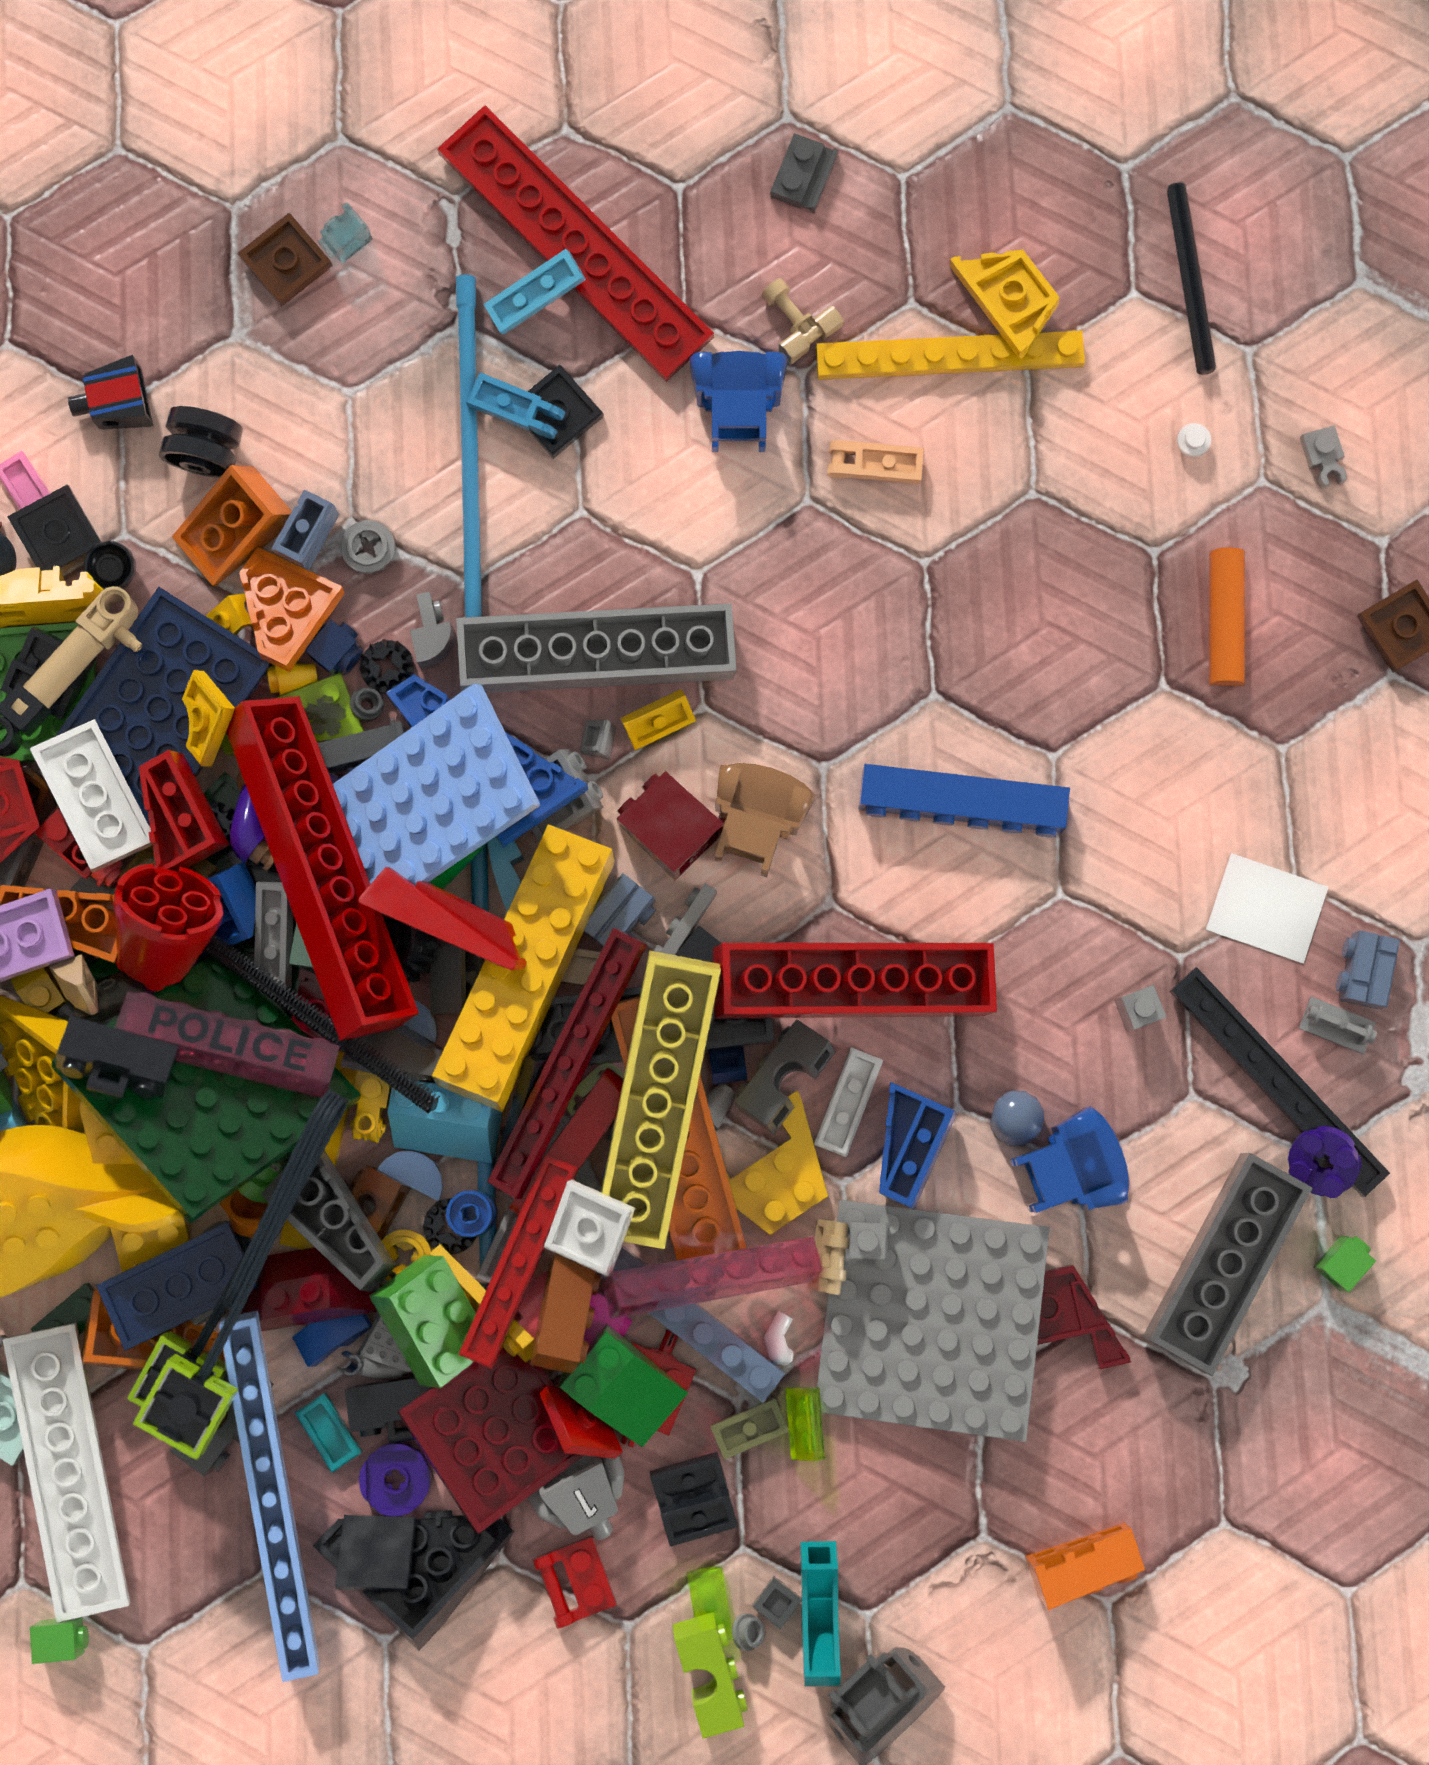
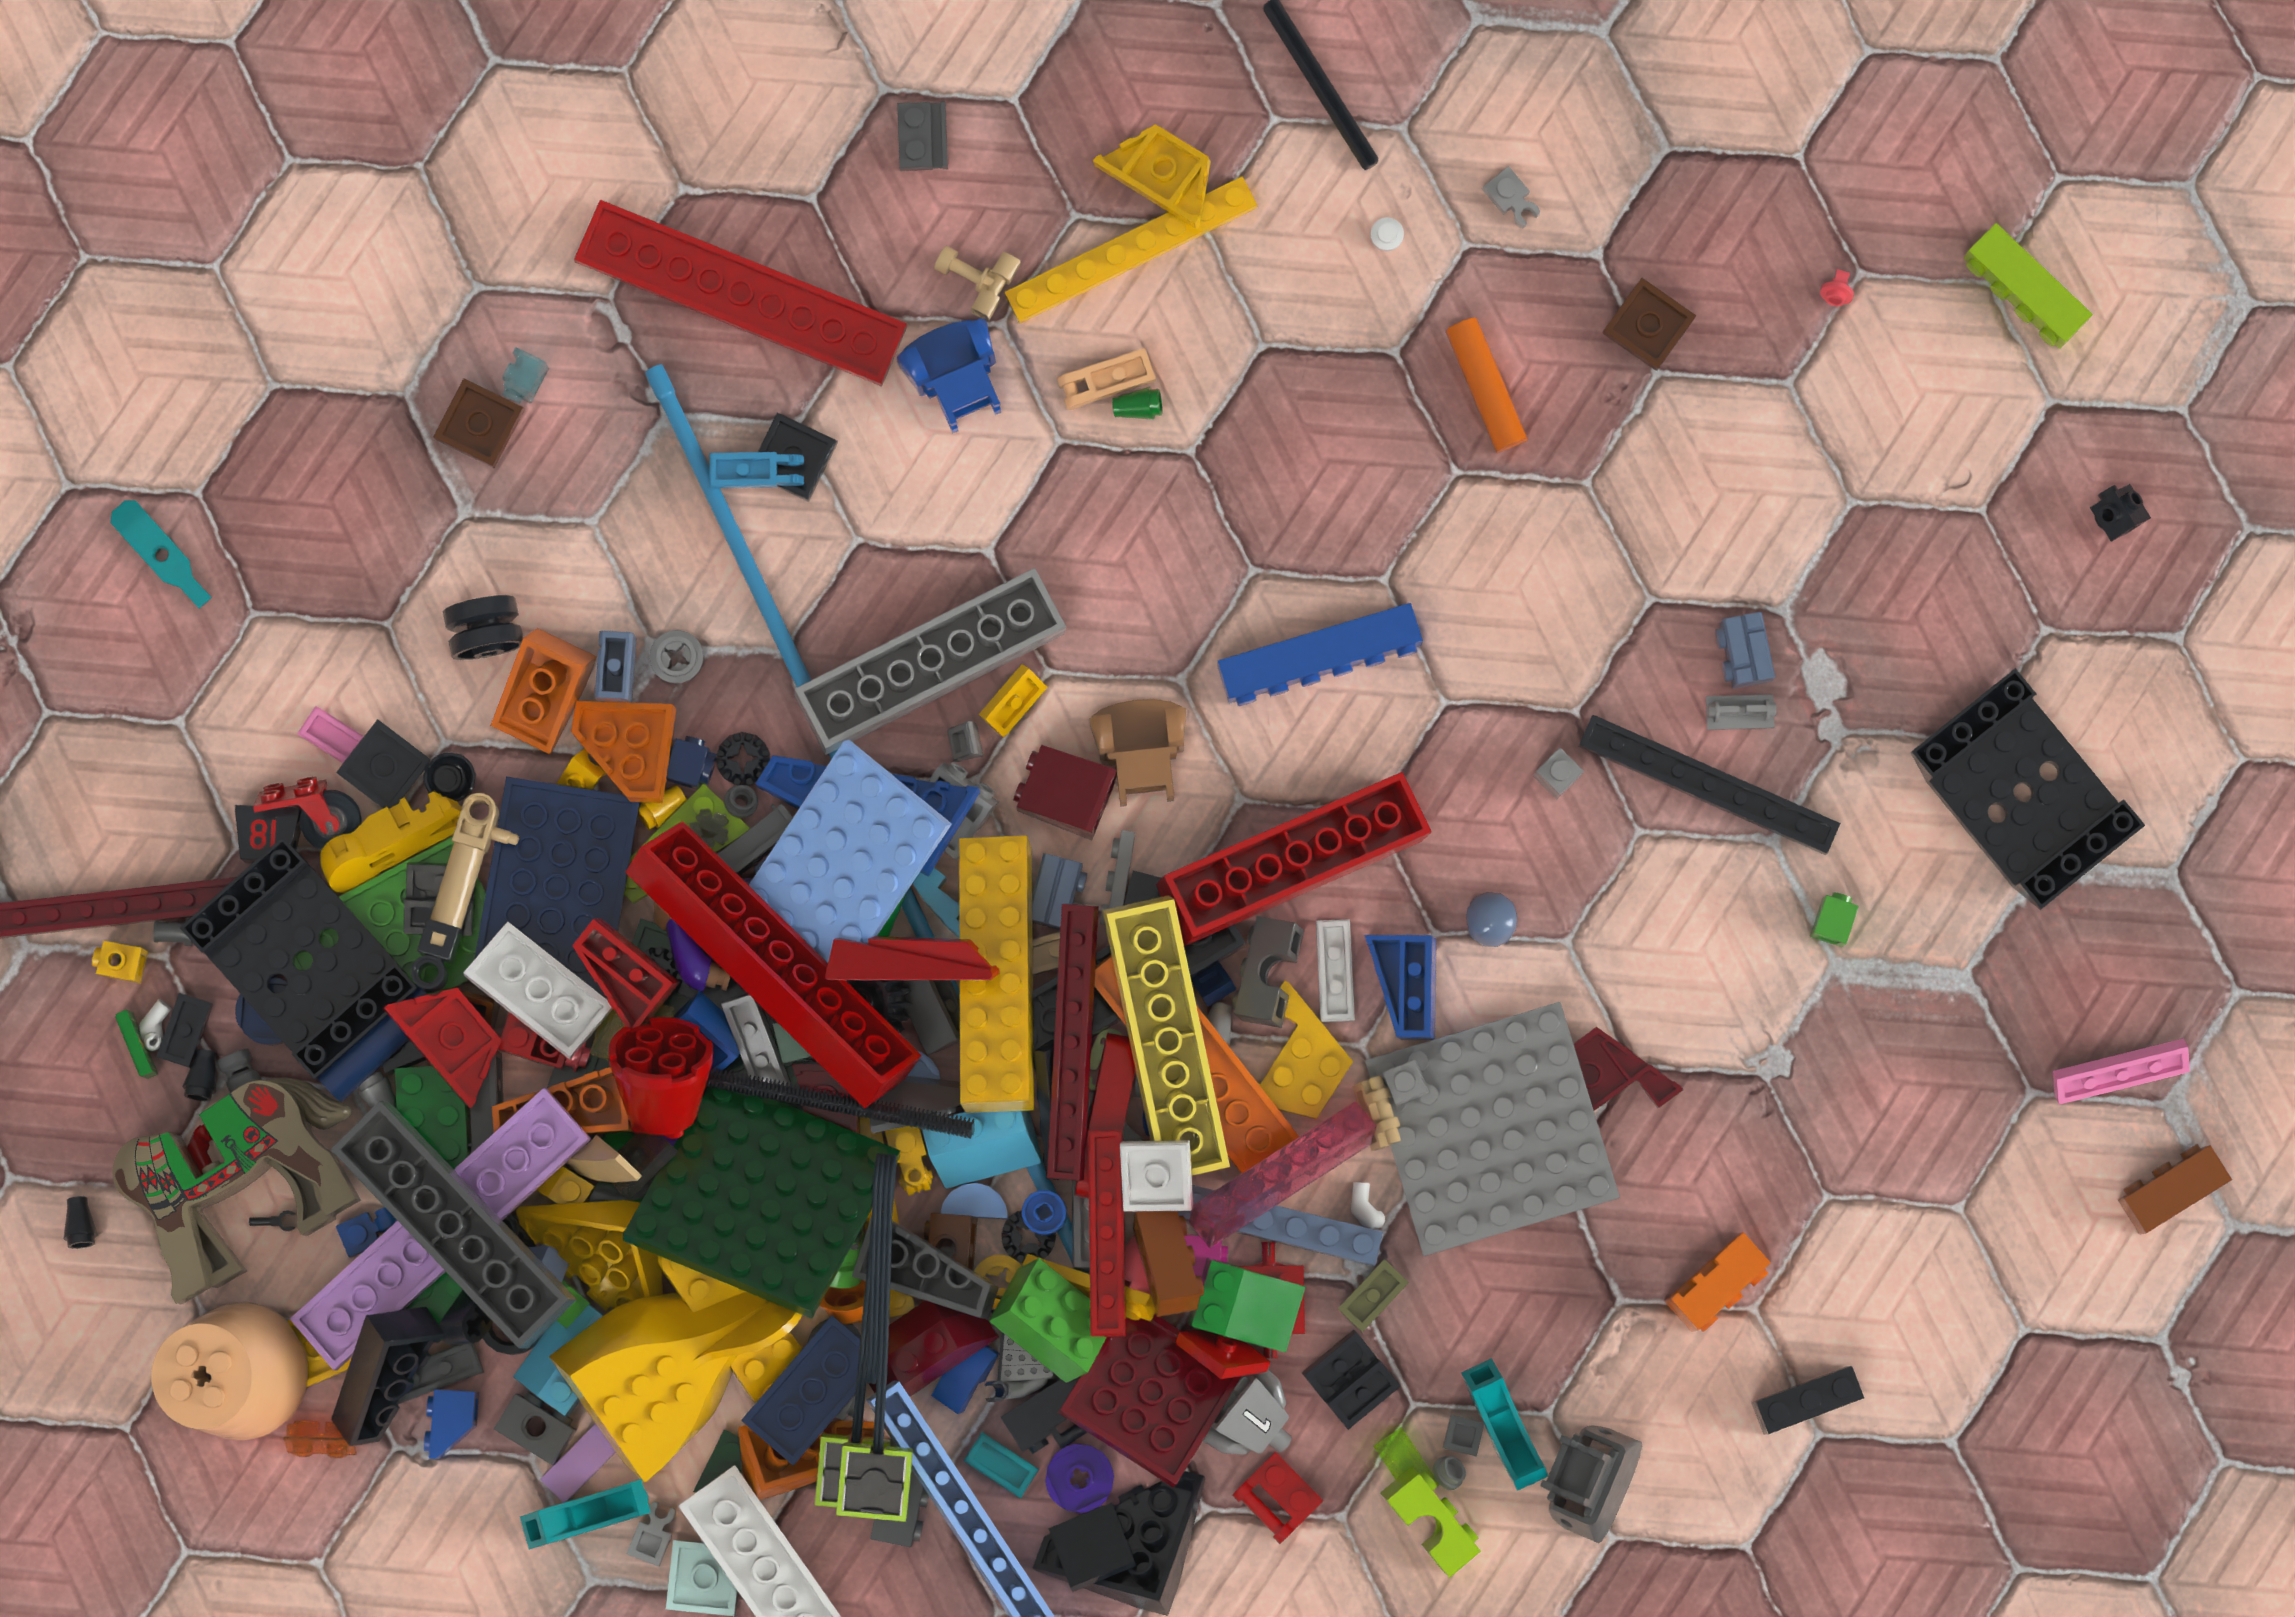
camera: 25 degrees left, 0 degrees up
black piece [55,1016,179,1099] -> none
torso [68,355,154,430] -> none
clear pink brick [115,991,340,1098] -> none
yellow tile [182,670,235,767] -> none
light grey brick [410,592,454,670] -> none
medium azure plate [483,249,586,335] -> none
clear neon green plate [785,1387,825,1461] -> none
blue piece [1010,1106,1129,1213] -> none
flat silver brick [1142,1153,1312,1376] -> none
white sticker [1206,853,1328,964] -> none
dark purple plate [1288,1126,1362,1198] -> none
none -> green cone [1112,387,1163,420]
none -> black brick [1751,1366,1864,1435]

